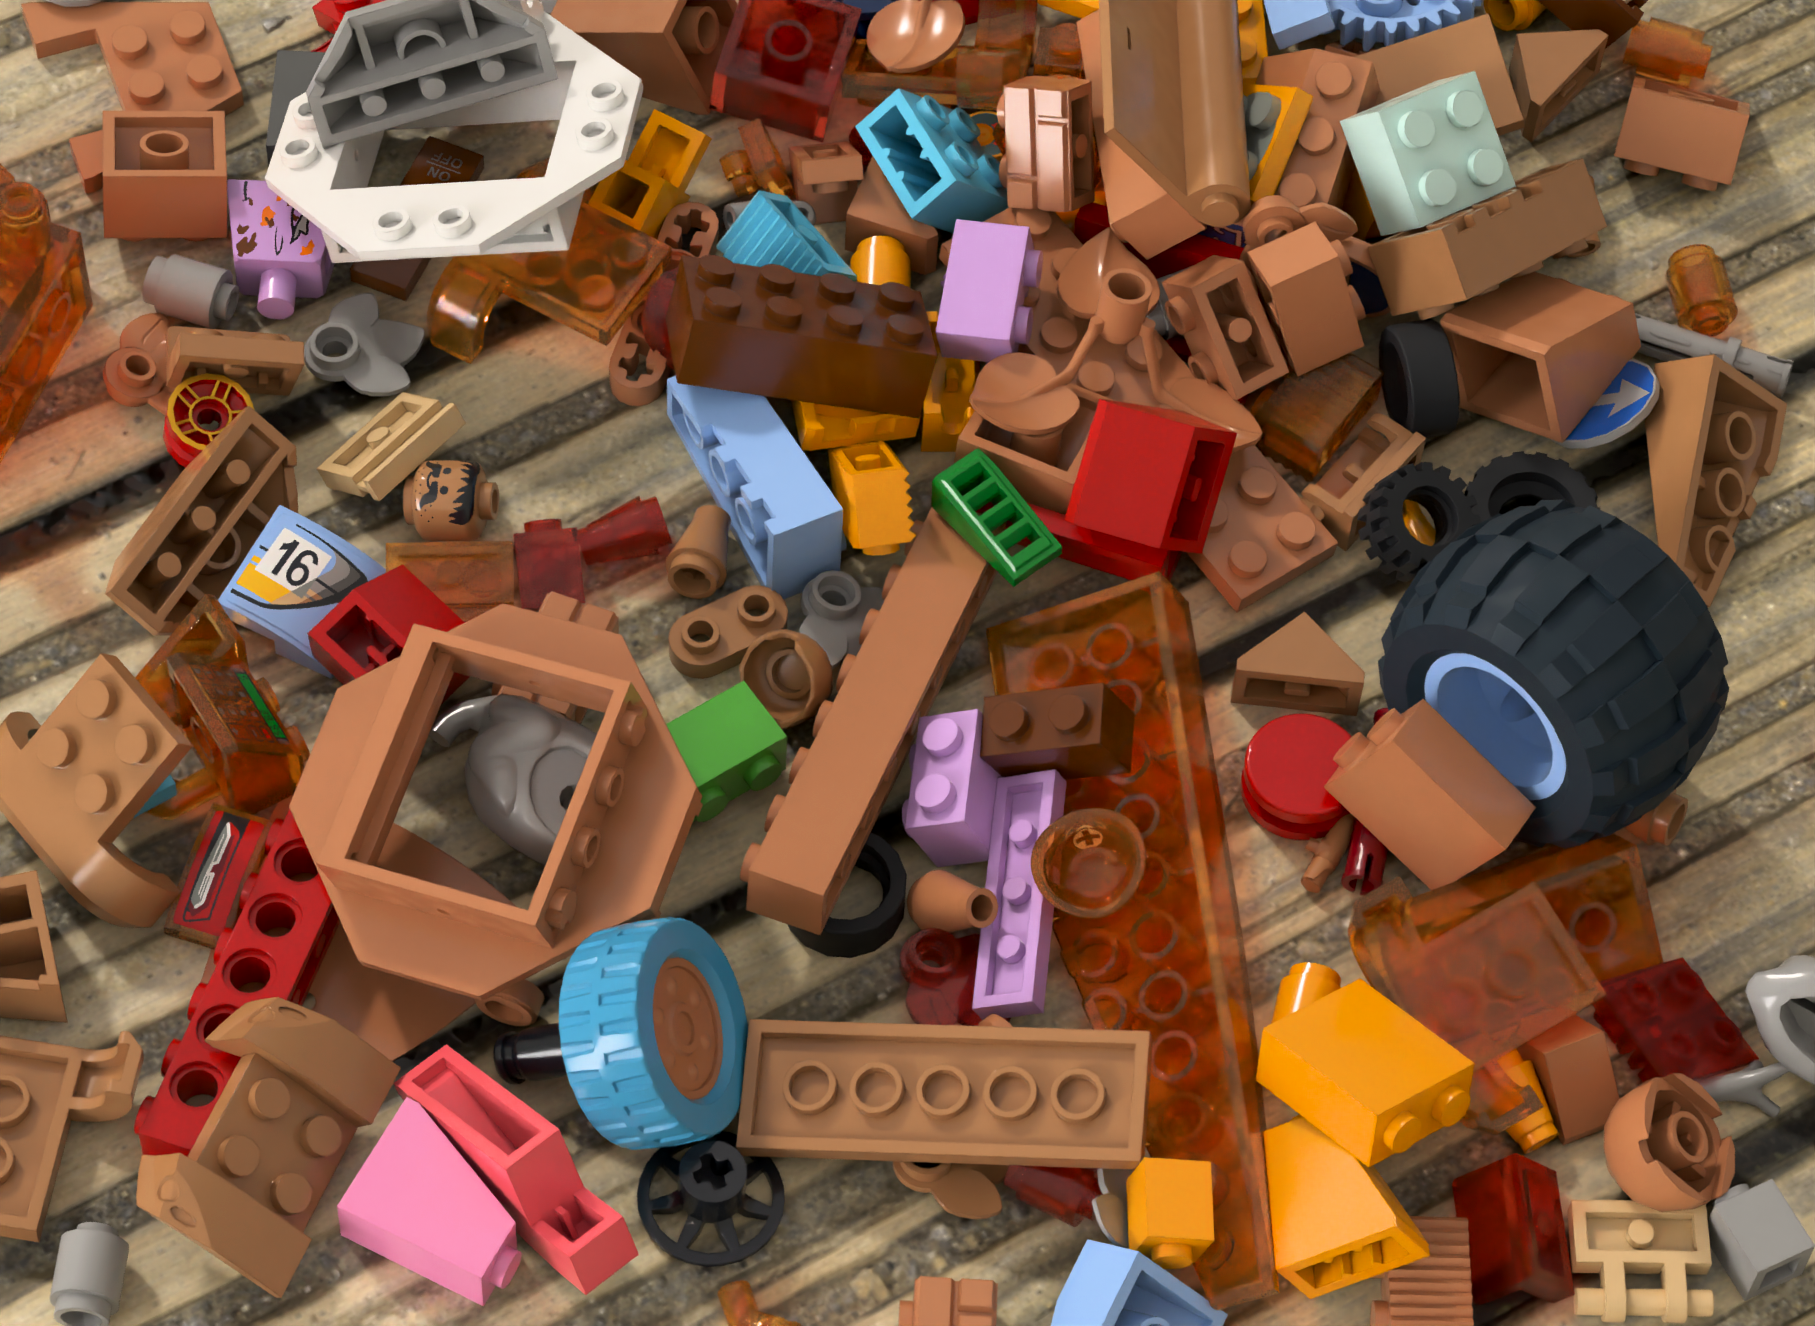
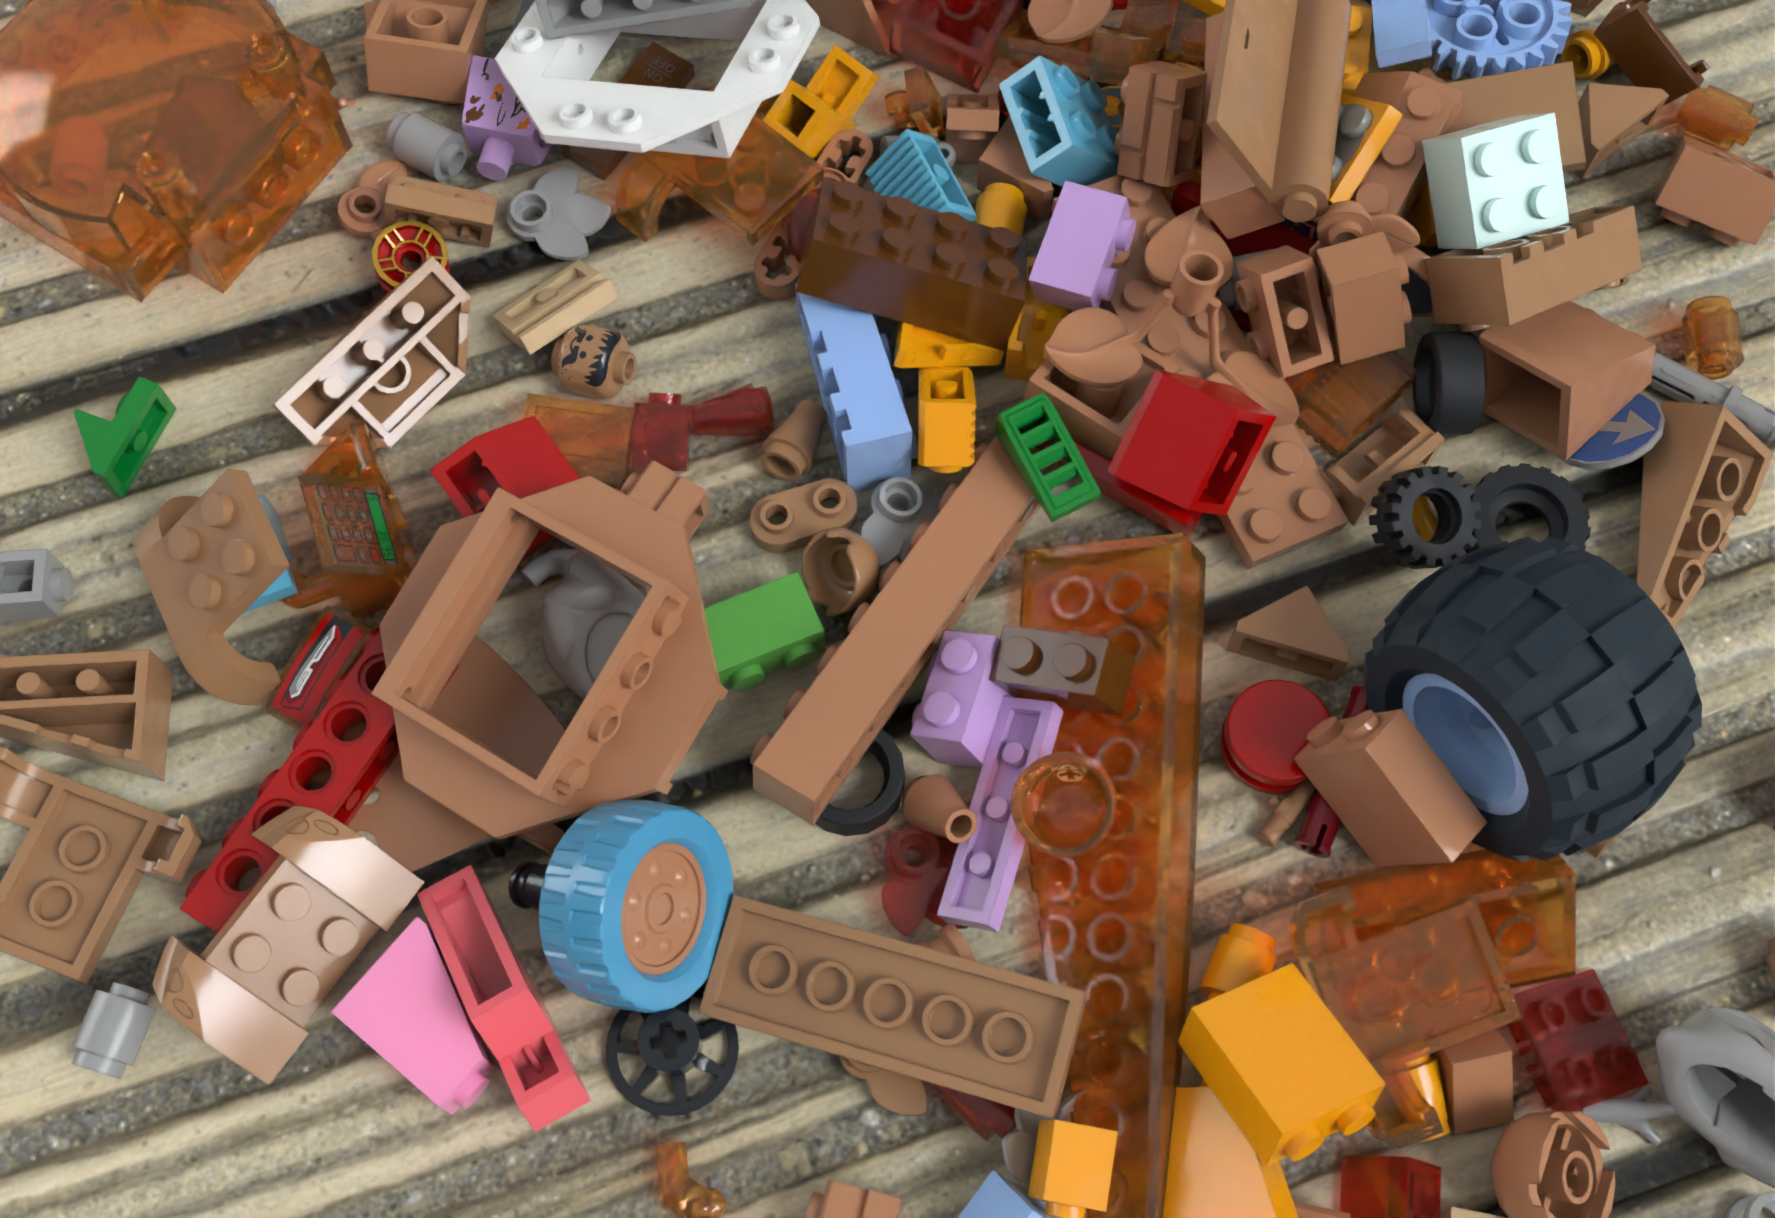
camera: 15 degrees right, 10 degrees up
slope [217,505,388,679] -> none

